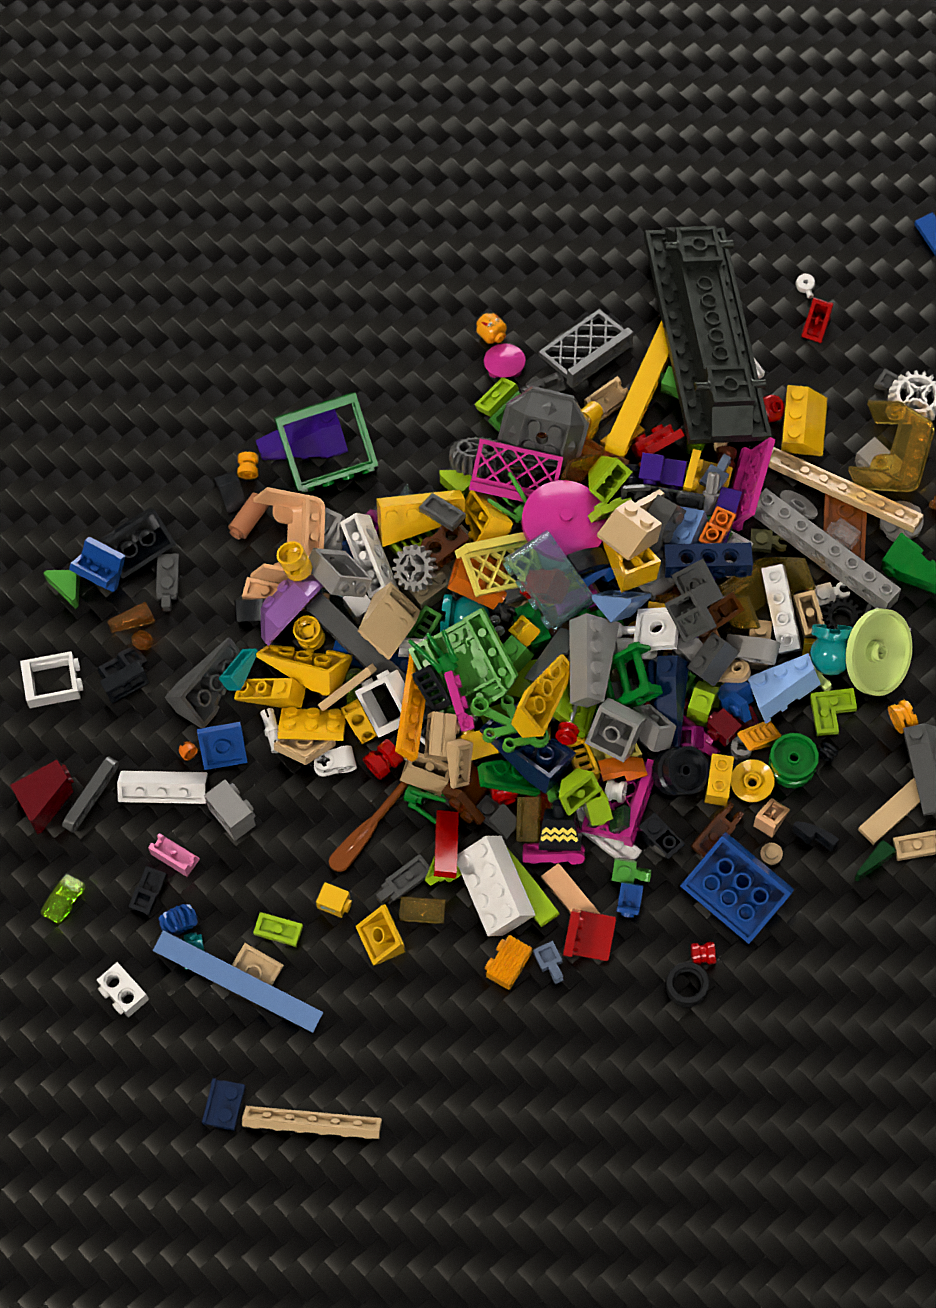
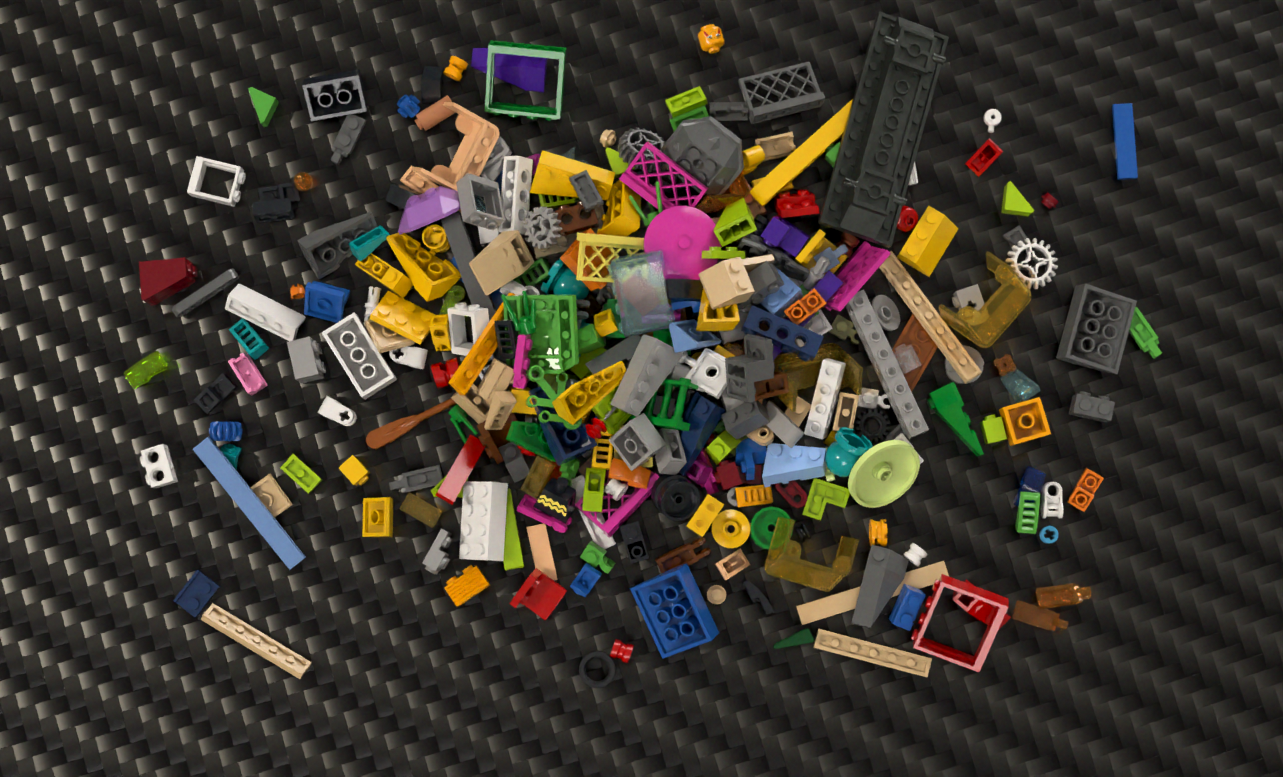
camera: 25 degrees right, 15 degrees up
blue bracket [69,537,126,592] -> none
clear orange slope [107,602,155,632] -> none
yellow wheel [276,541,313,581] -> none
tan tile [318,663,377,711] -> none
dark pink dish [484,344,525,378] -> none
sand blue plate [532,941,563,984] -> none
lime slope [559,768,601,815] -> none
clear green tile [609,805,630,834] -> none
none -> teal slope [229,318,269,360]
none -> white piece [317,396,357,426]
none -> white brick [322,313,397,399]
none -> blue gear [397,94,420,118]
none -> light grey plate [422,529,452,574]
none -> tan plate [600,129,617,148]
none -> clear yellow windscreen [765,517,859,592]
none -> dark red plate [775,480,808,508]
none -> lime slope [1001,181,1034,216]
none -> dark red plate [1041,192,1059,209]

